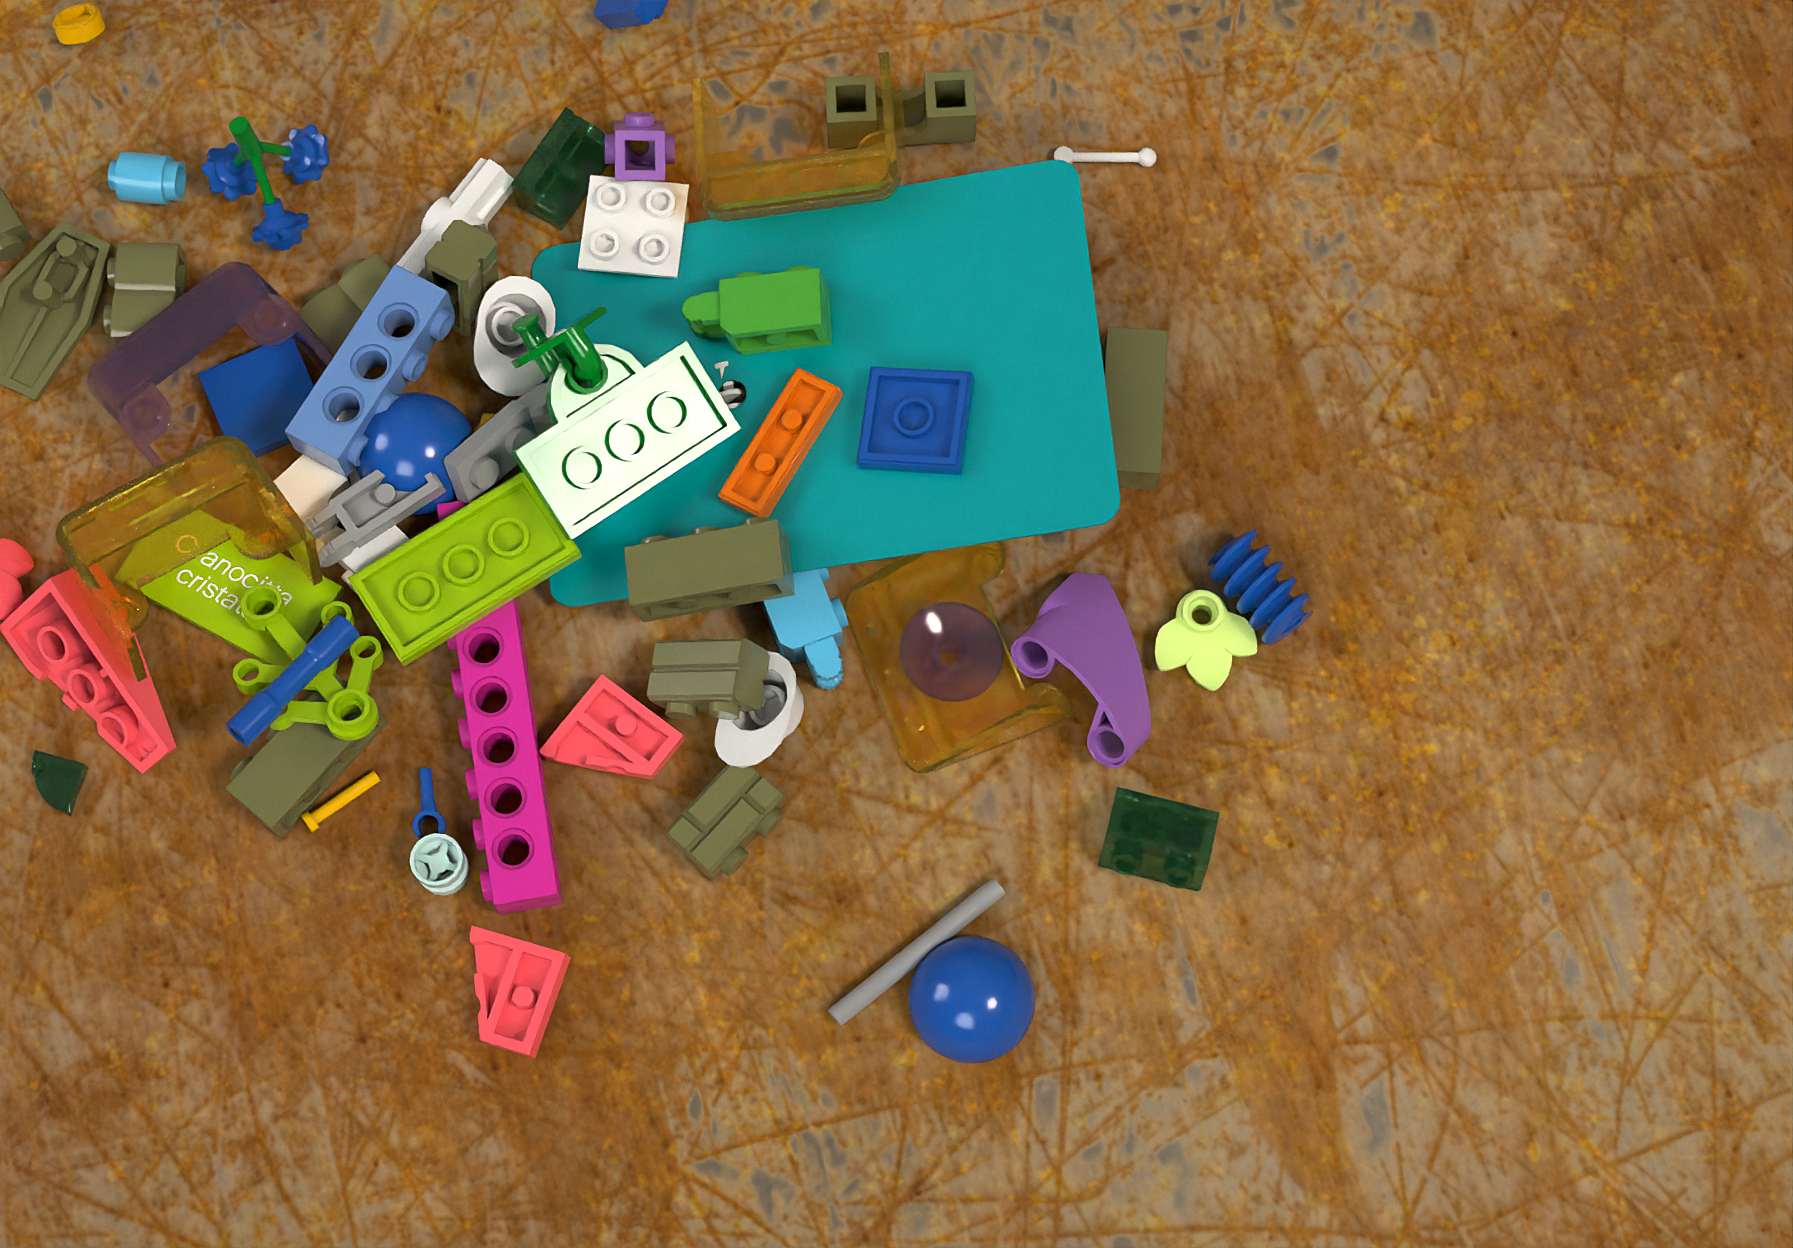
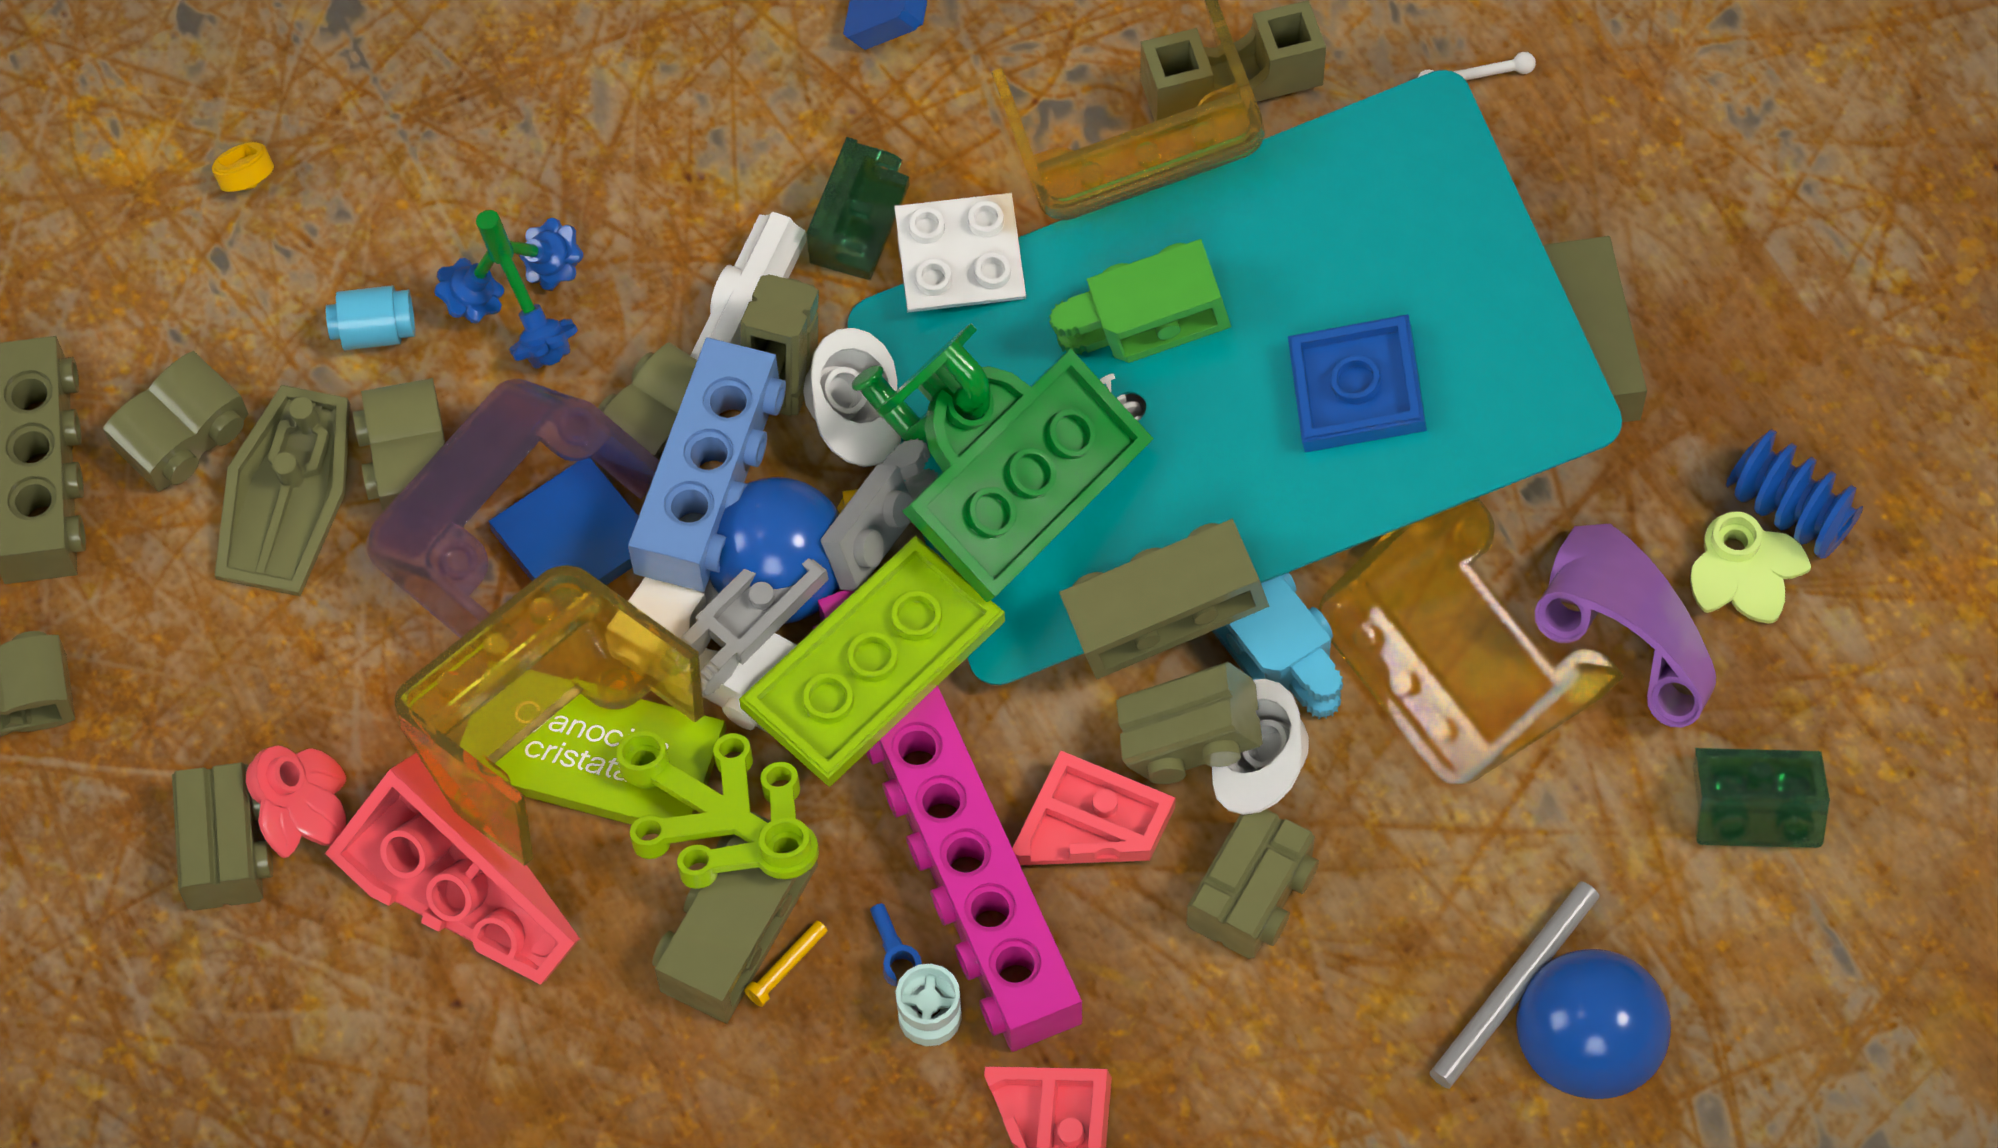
camera: 10 degrees left, 10 degrees down
clear green tile [32,750,89,817] -> none
blue piece [225,615,360,747] -> none
medium lavender brick [605,112,675,181] -> none
orange tile [718,367,844,518] -> none
dish [899,602,1003,702] -> none

